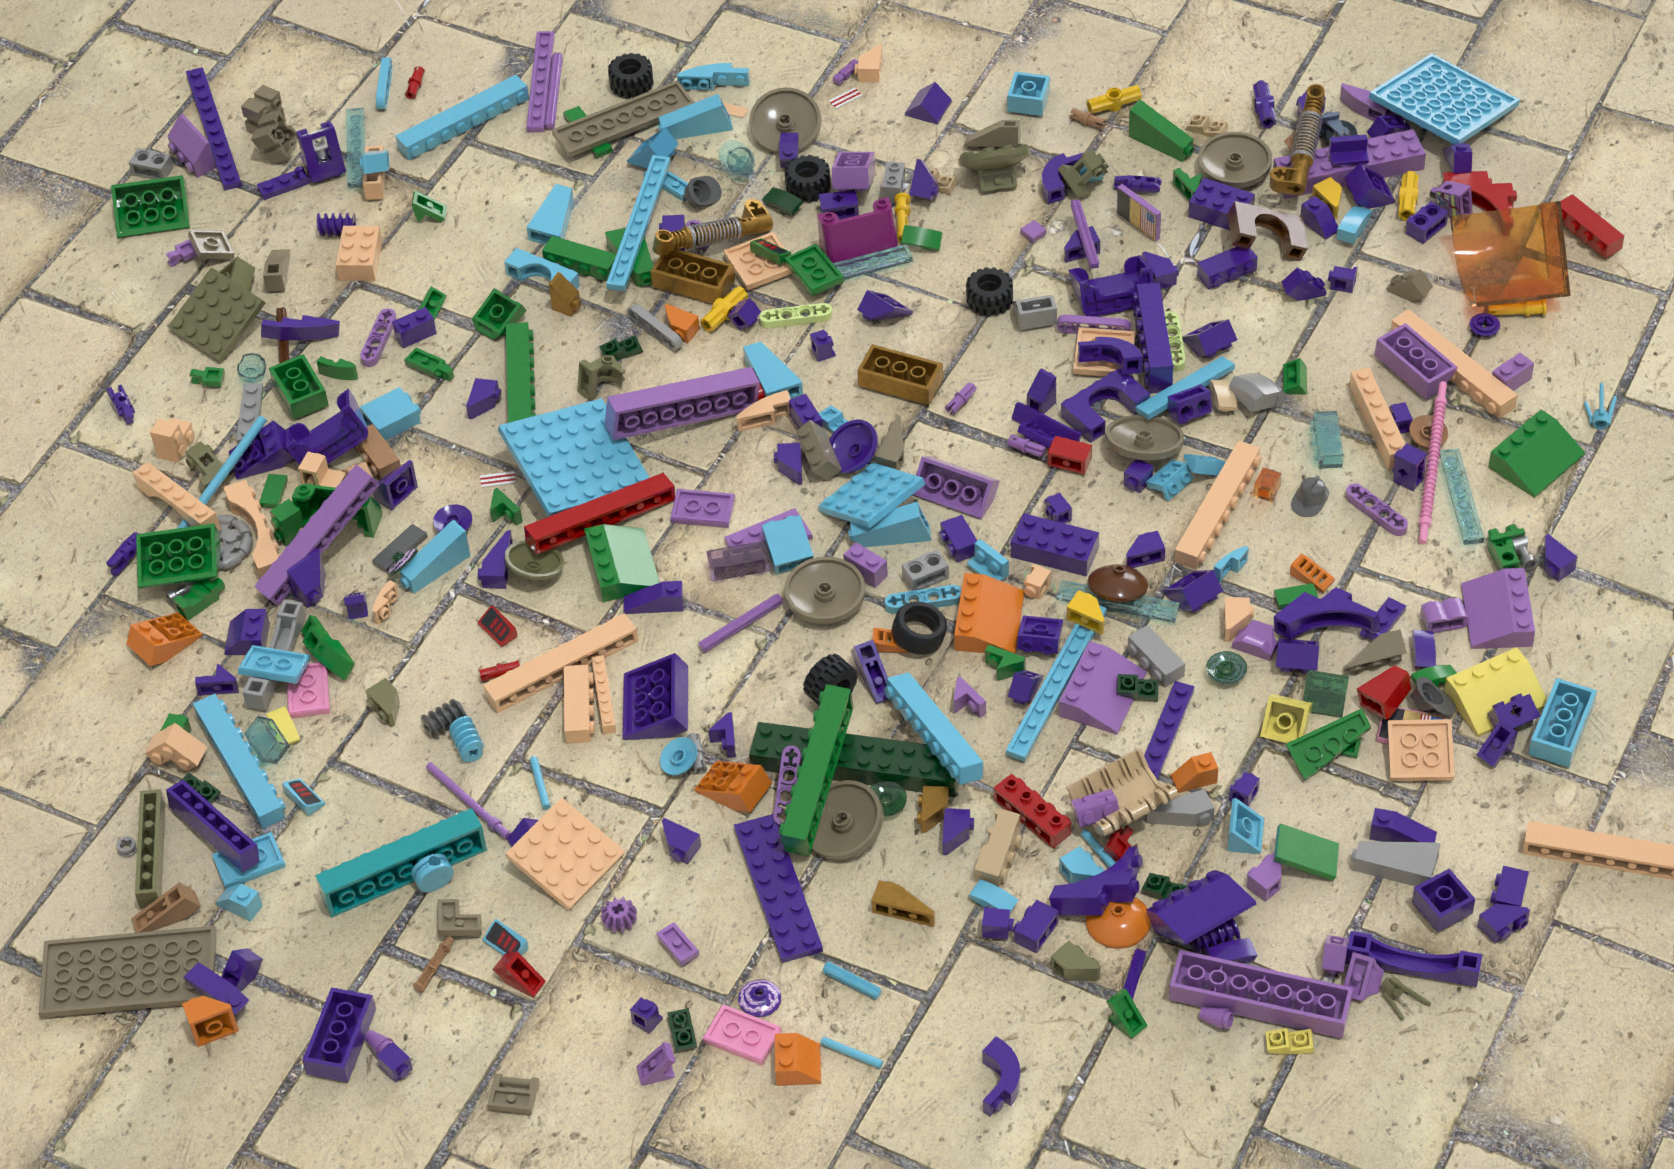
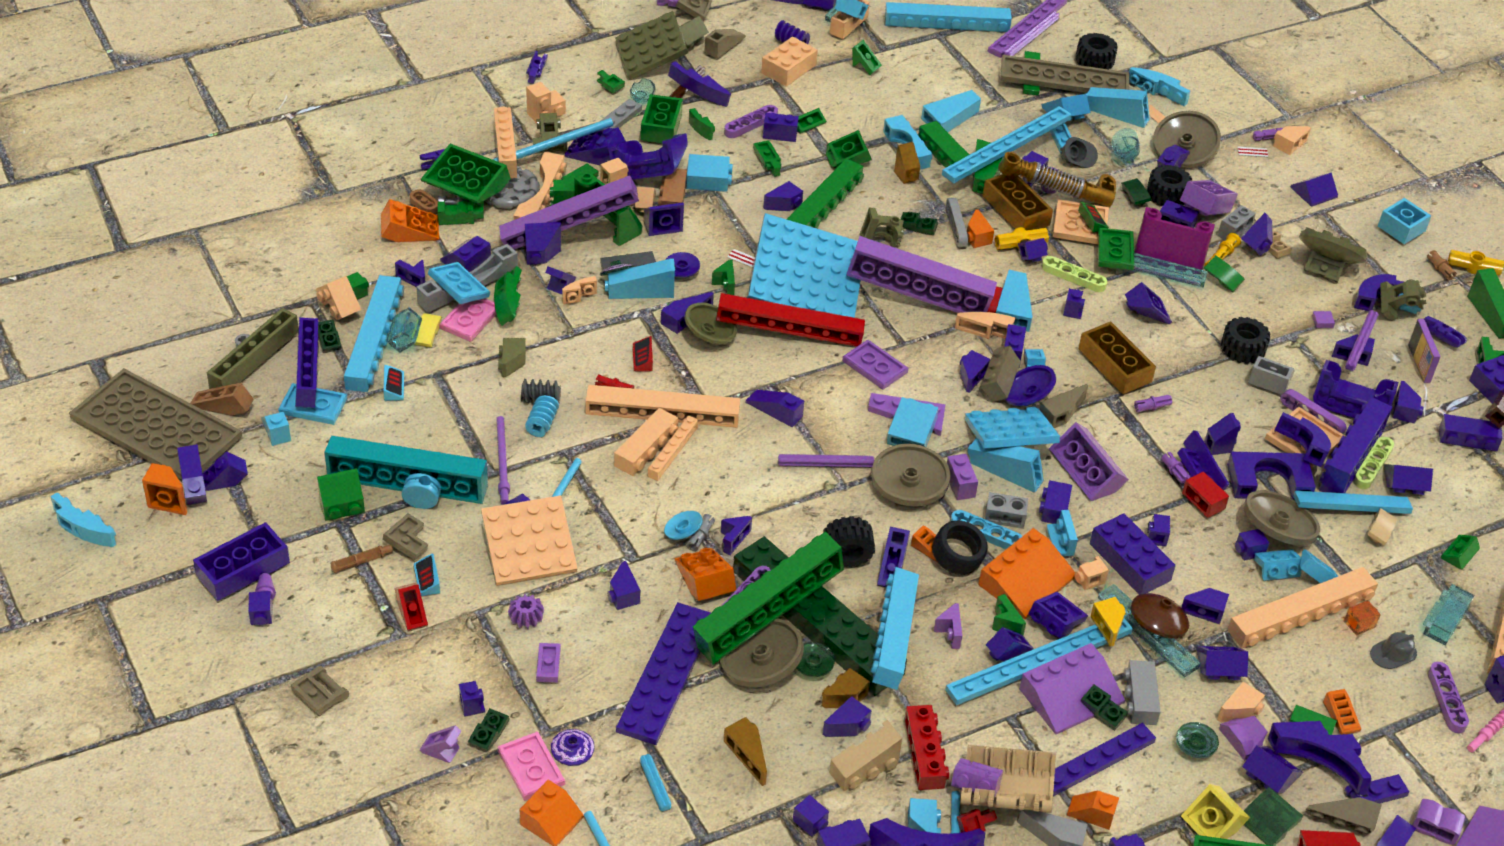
camera: 30 degrees right, 5 degrees down
slope [584,524,660,602] -> none
dark purple slope [623,653,688,740] -> none
clear purple brick [706,541,770,581] -> none
dark tan slope [965,120,1020,149] -> none
medium azure slope [968,879,1018,912] -> none
dark purple brick [1167,384,1213,424] -> none
medium azure slope [1214,546,1249,582] -> none
light grey slope [1229,373,1286,413] -> none
none -> medium azure slope [50,492,116,547]
none -> green slope [317,468,365,521]
none -> medium nougat plate [410,189,438,214]

